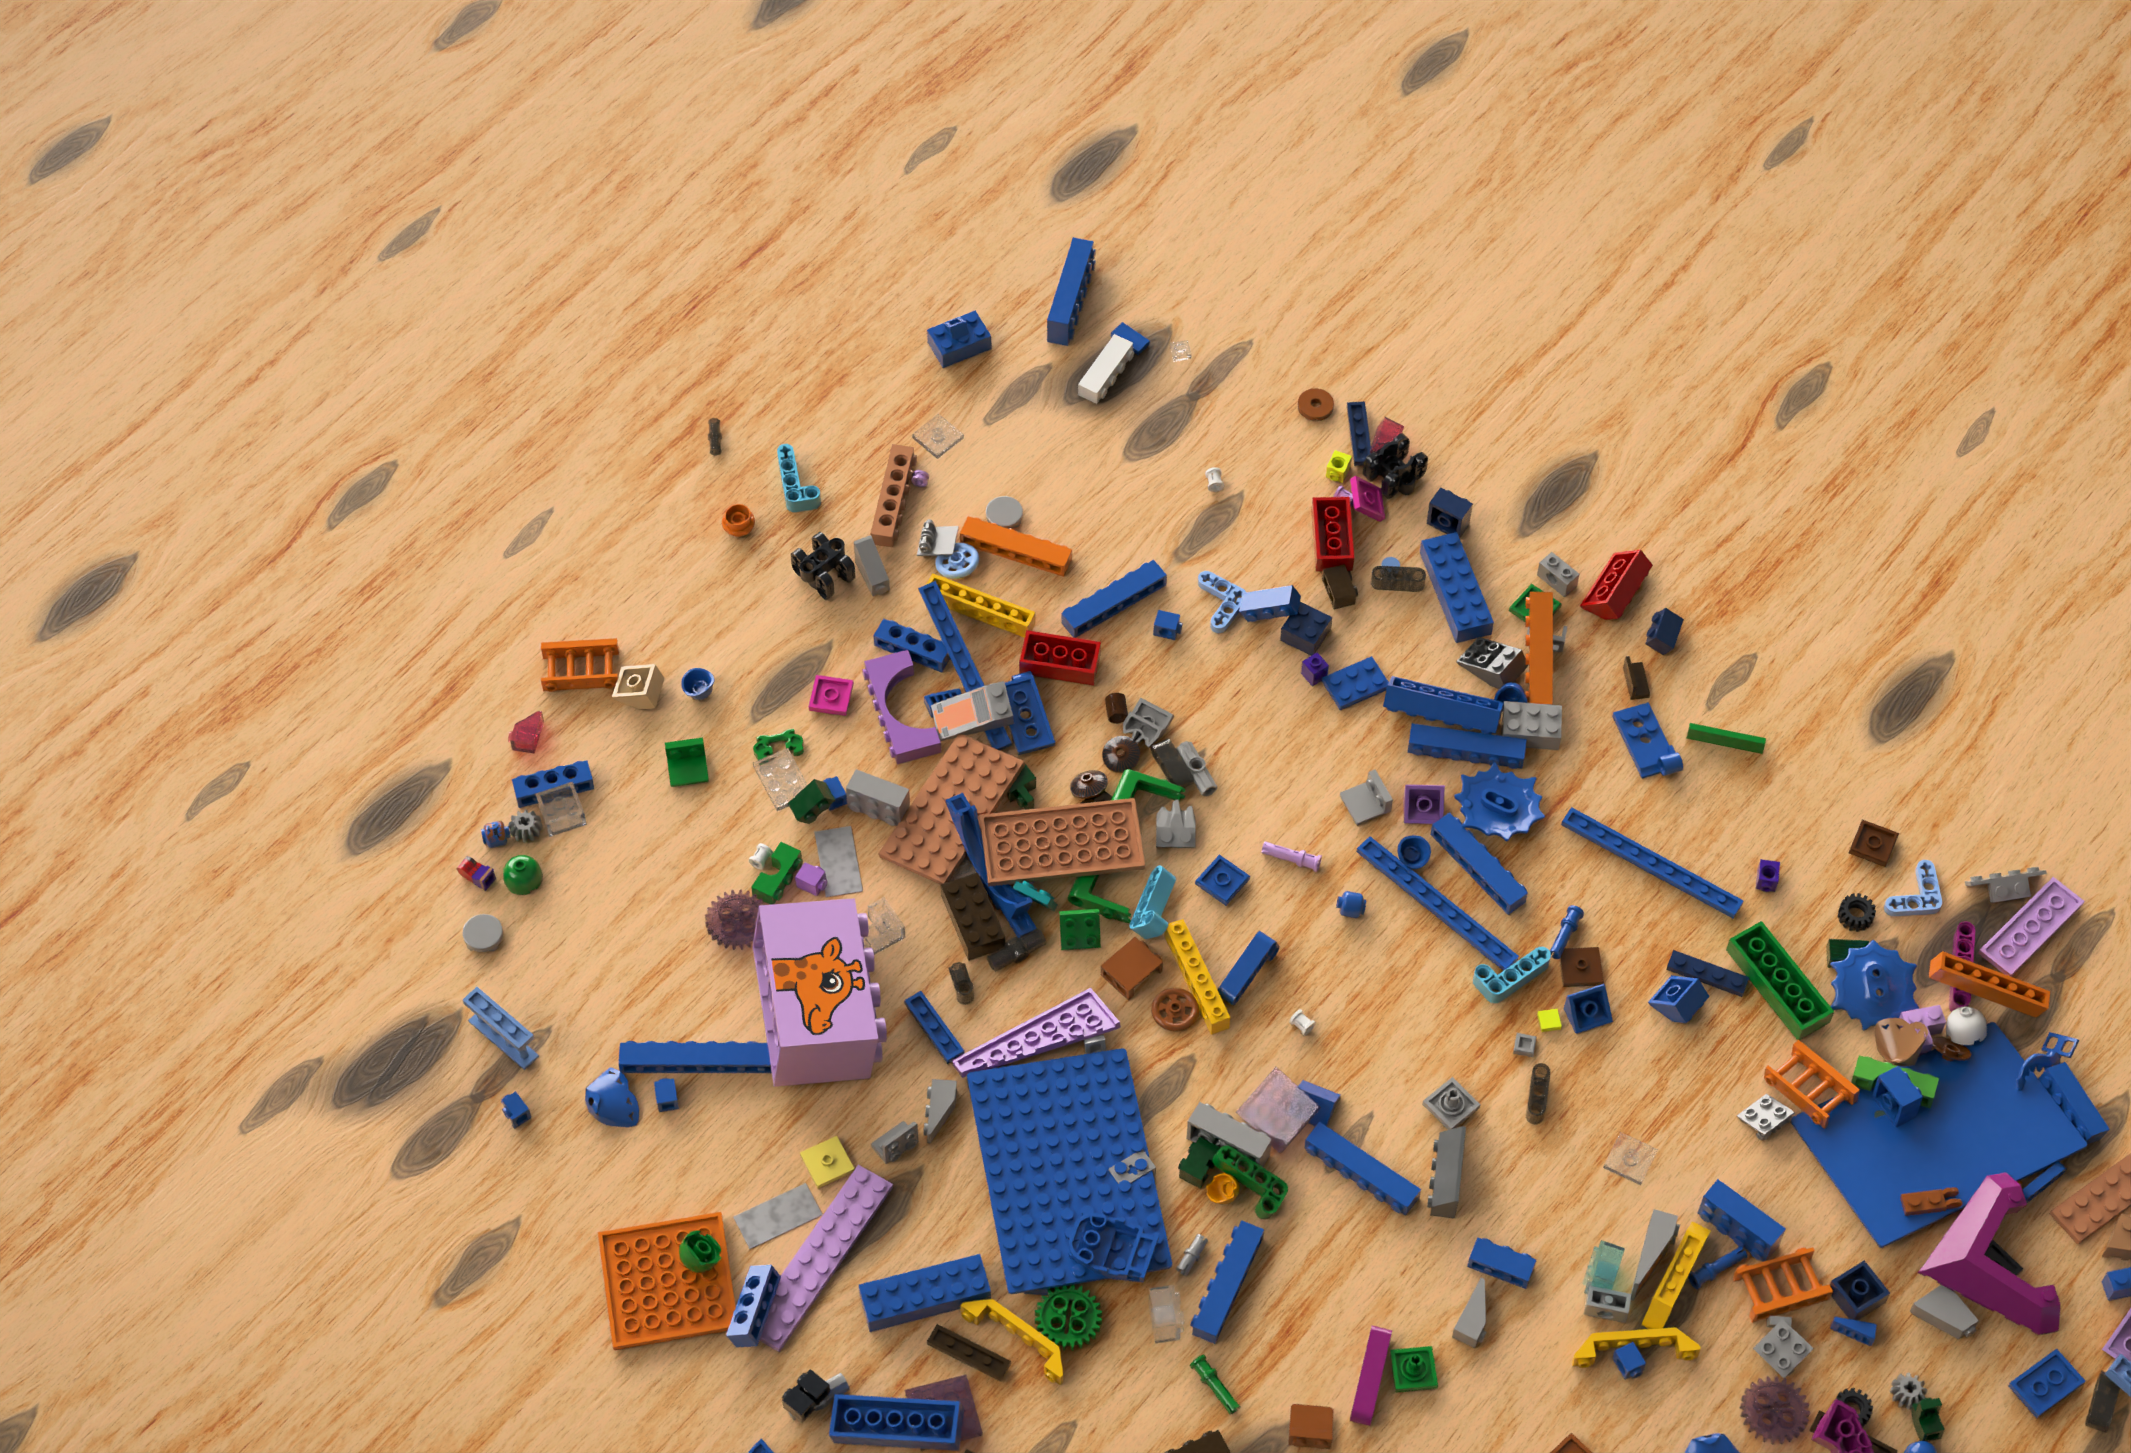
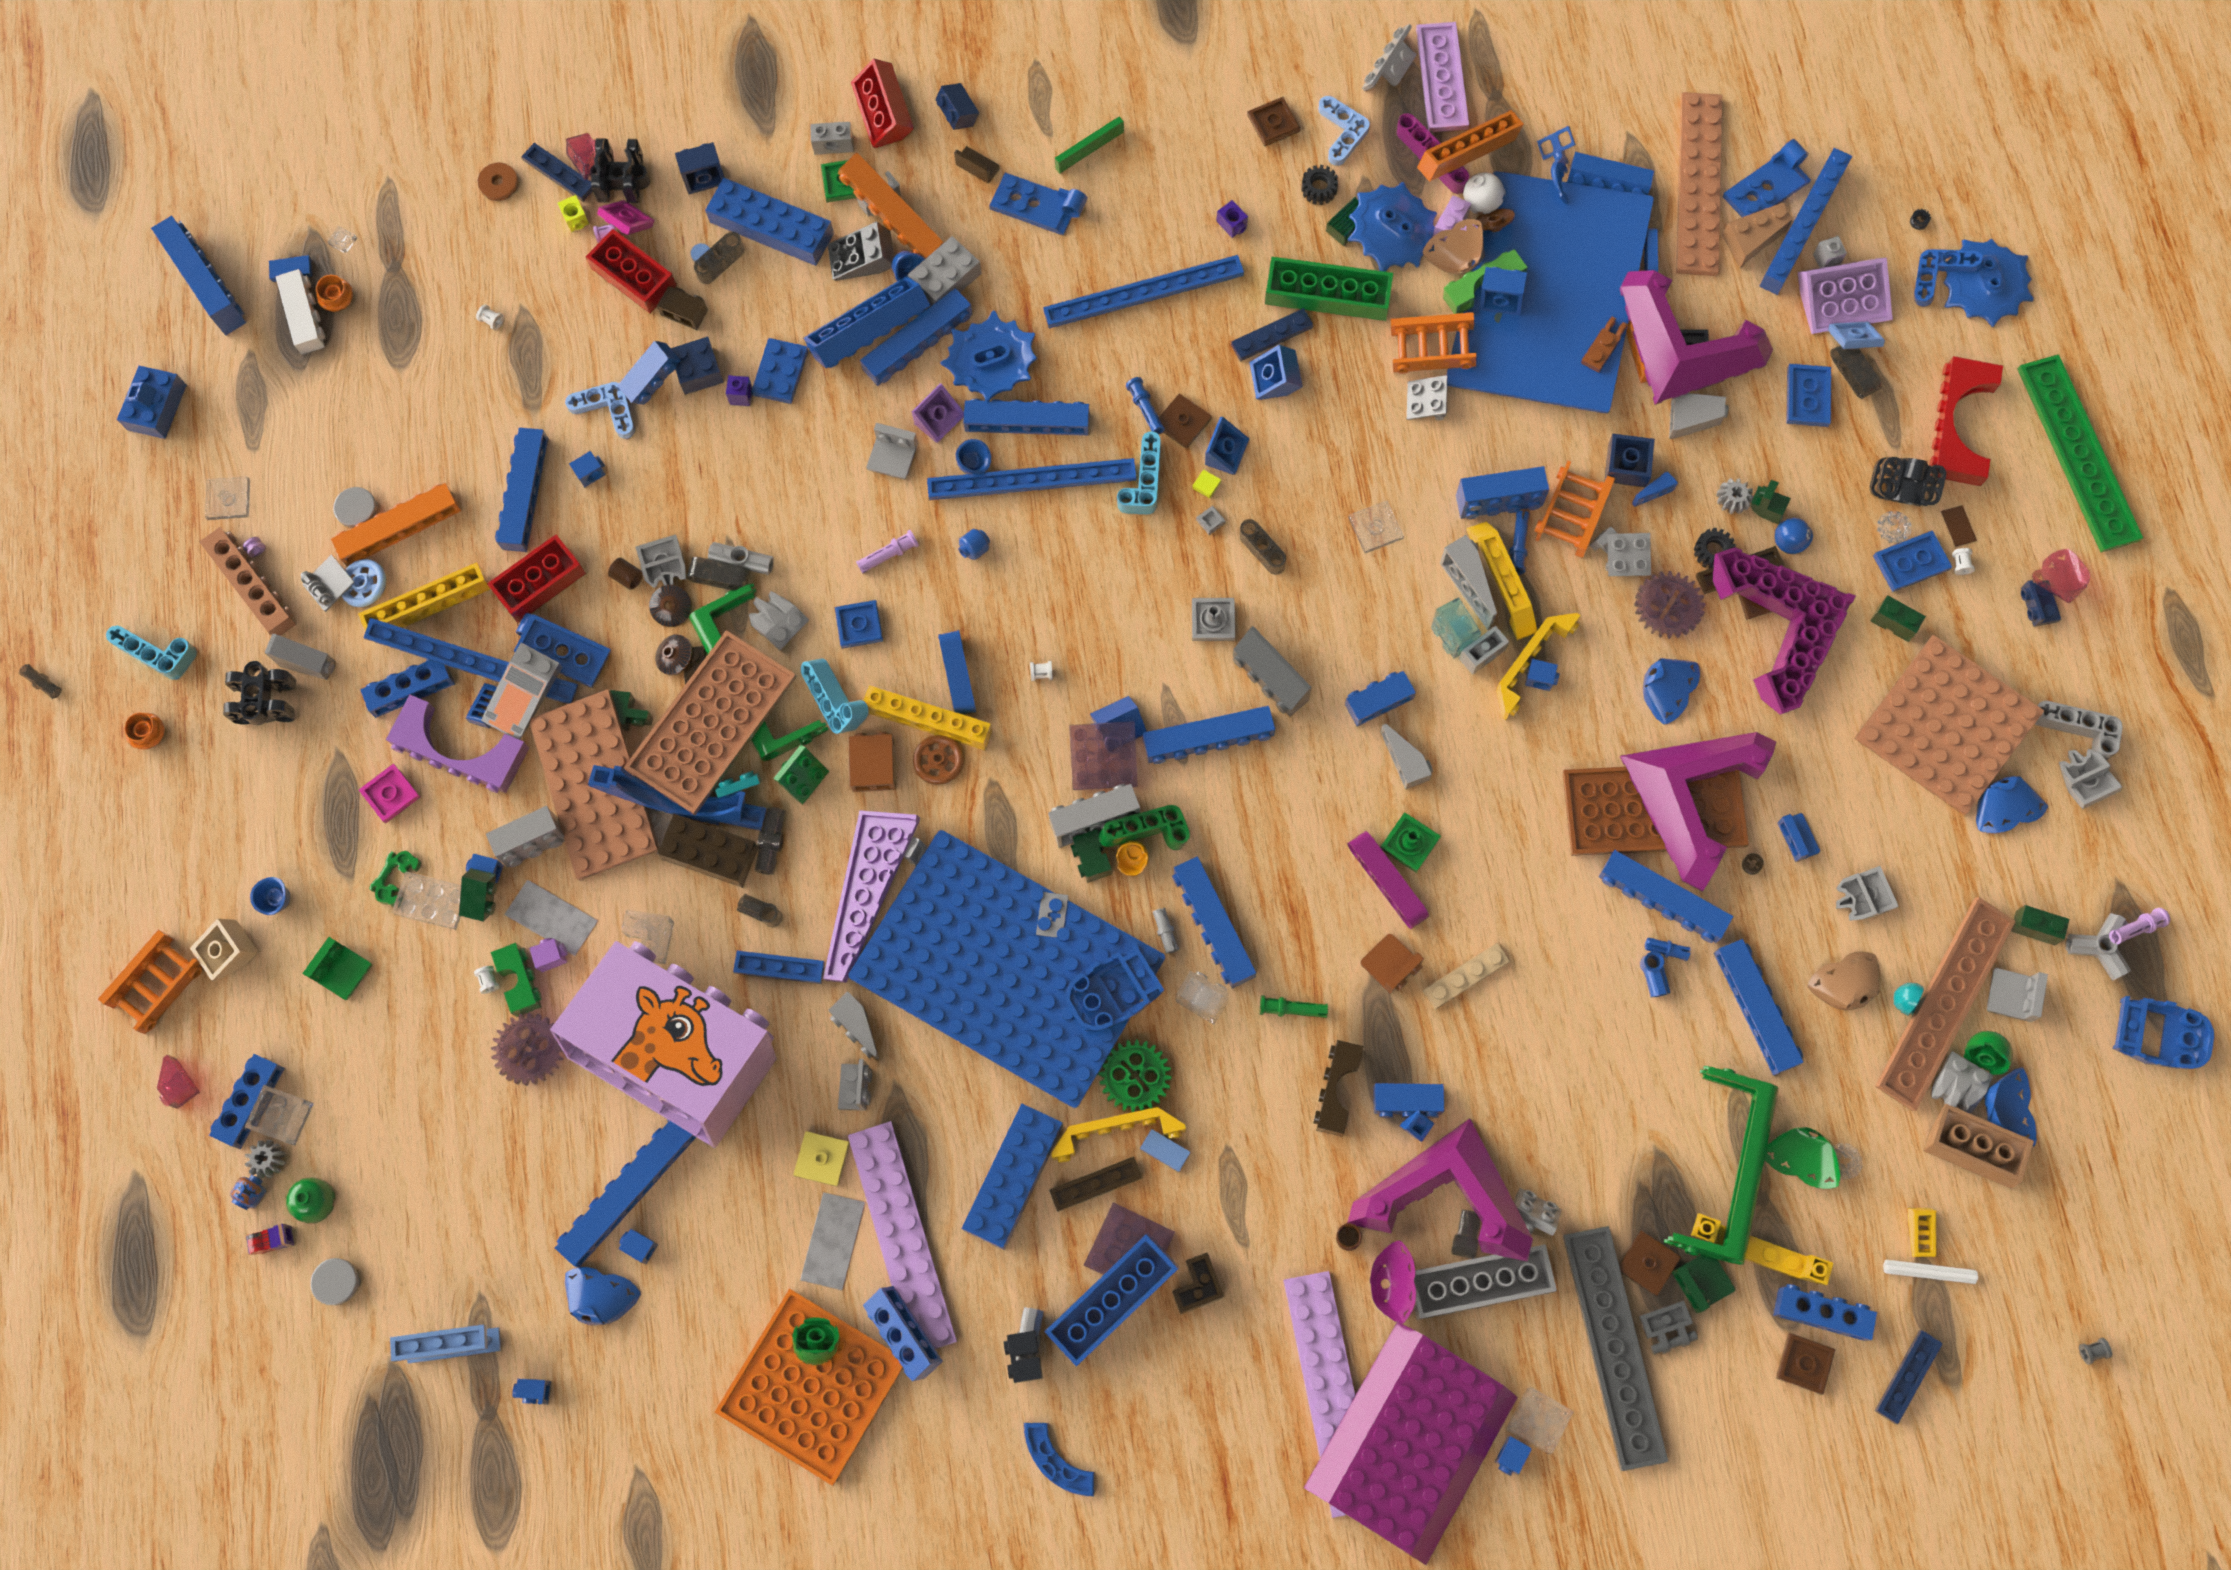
camera: 45 degrees left, 15 degrees up
none -> orange piece [316,275,353,312]
none -> medium blue tile [1140,1129,1190,1172]

